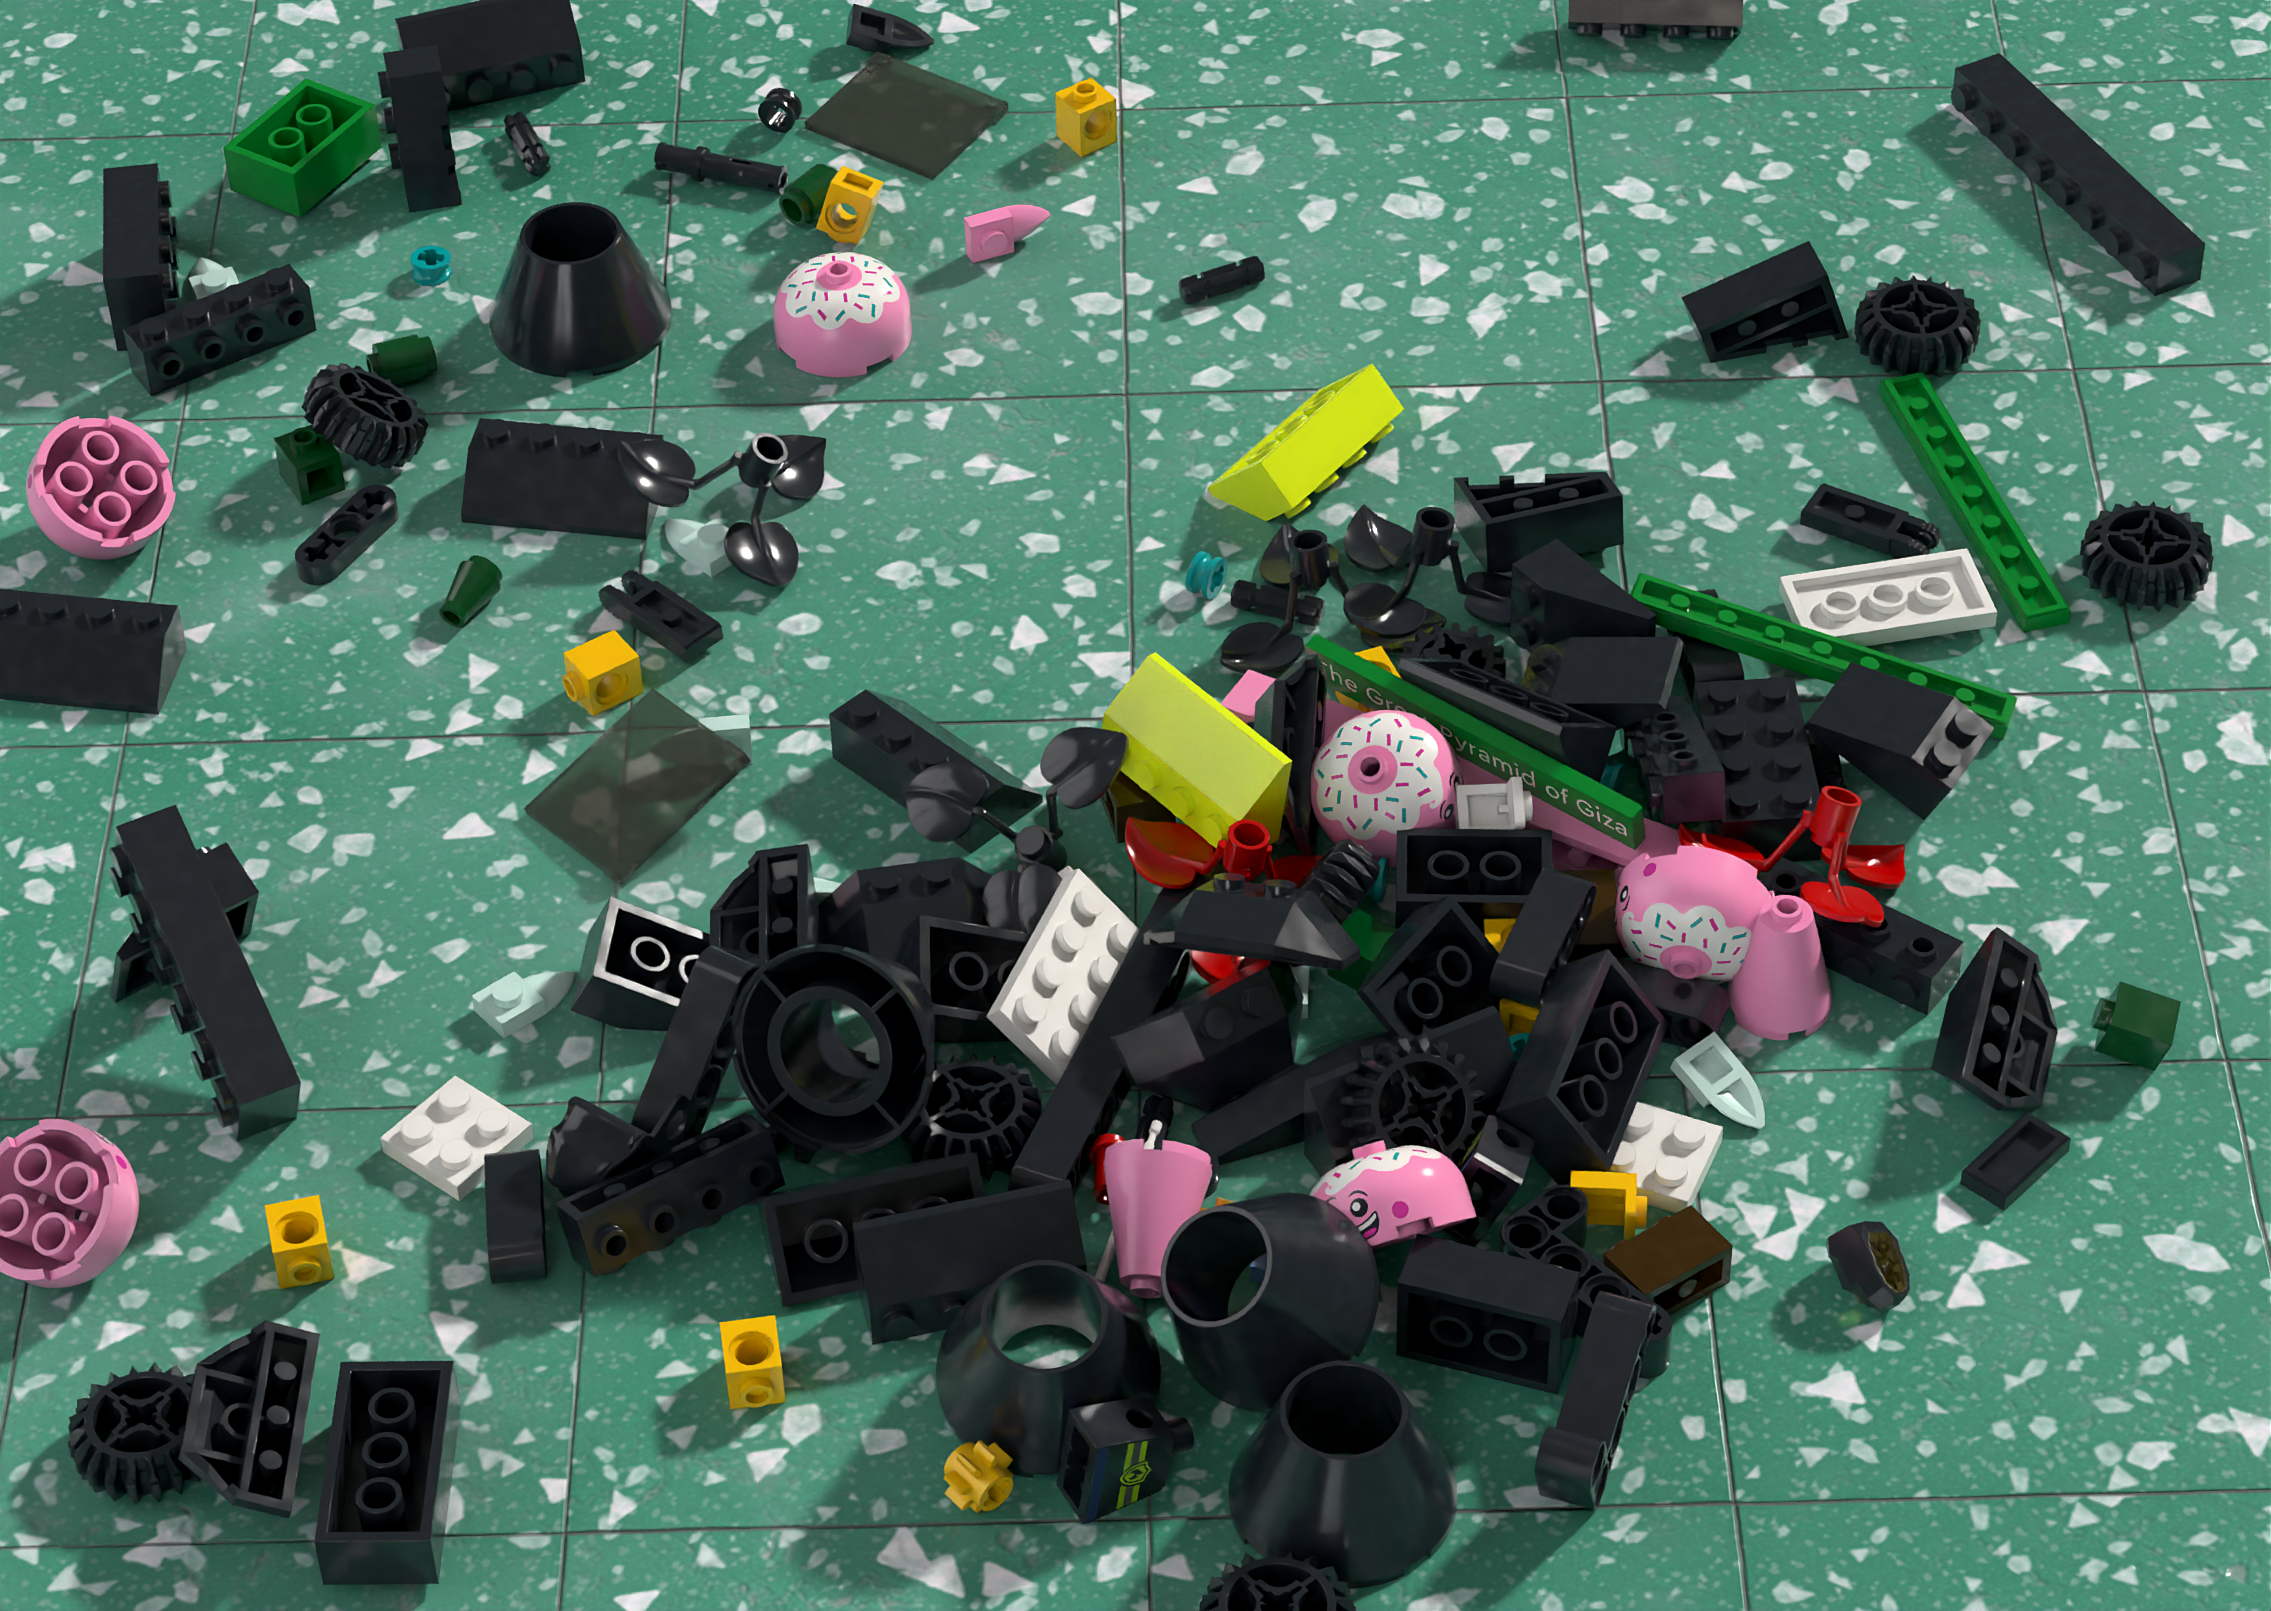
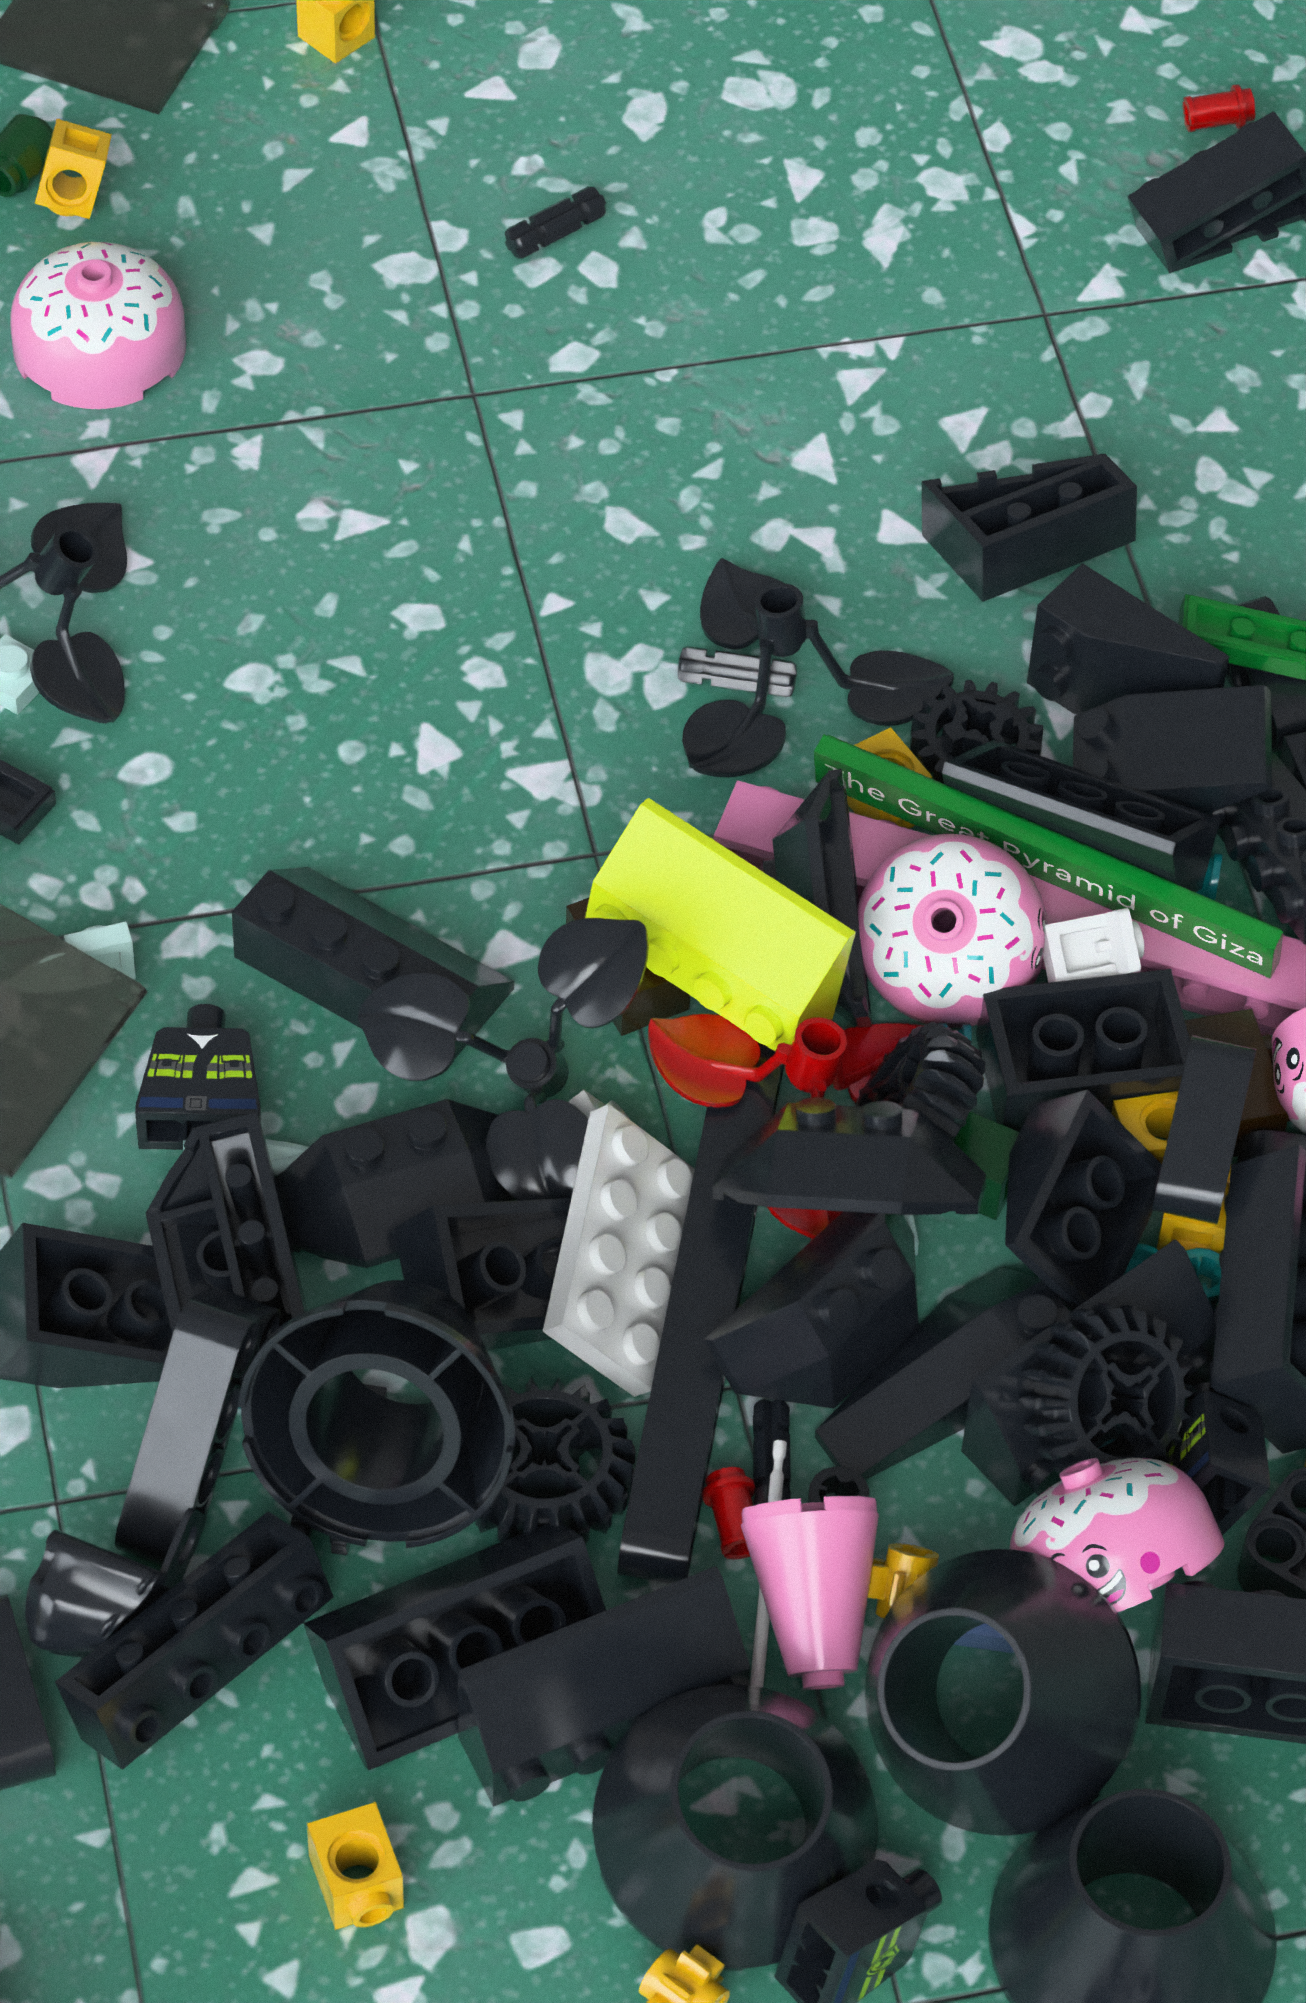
camera: 15 degrees left, 10 degrees up
bright pink plate [964,205,1050,264] -> none
teal bush [1185,551,1228,600] -> none
neon yellow slope [1207,363,1404,521] -> none
black plant [1343,504,1512,639] -> none
none -> torso [135,1004,262,1150]
none -> red pin [1183,84,1255,132]

